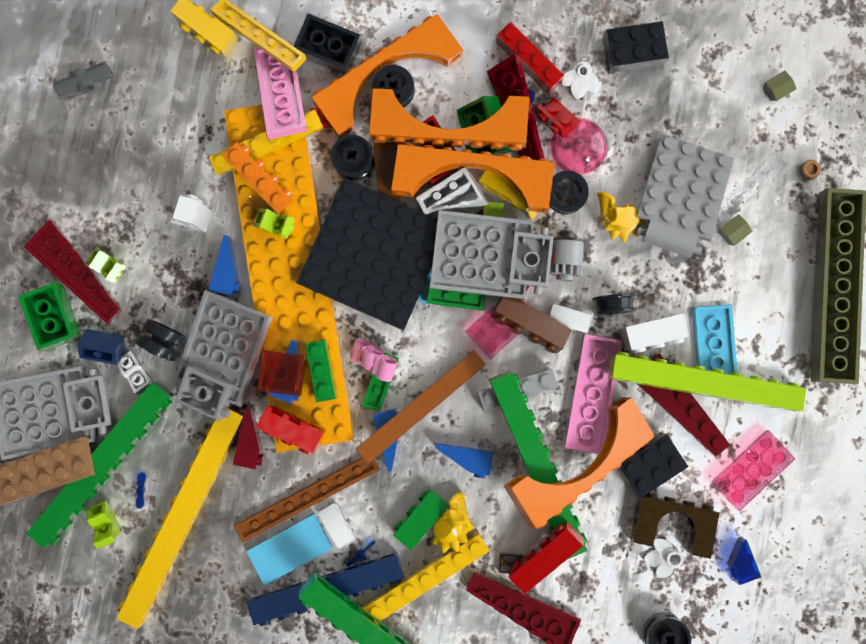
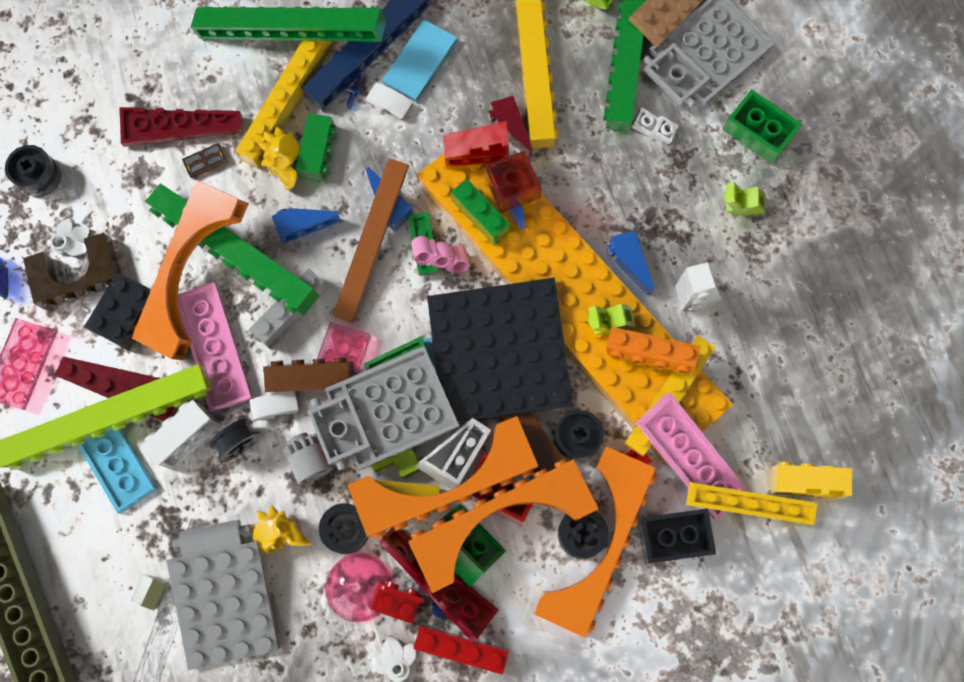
camera: 150 degrees right, 10 degrees down
dark red wing [24,219,122,324] -> none
dark grey piece [53,61,113,100] -> none
dark blue brick [77,329,125,365] -> none
black wheel [135,318,187,362] -> none
clear blue piece [136,472,146,509] -> none
light grey plate [172,290,273,421] -> none
dark orange tile [234,458,380,543] -> none
red brick [508,521,584,594] -> none

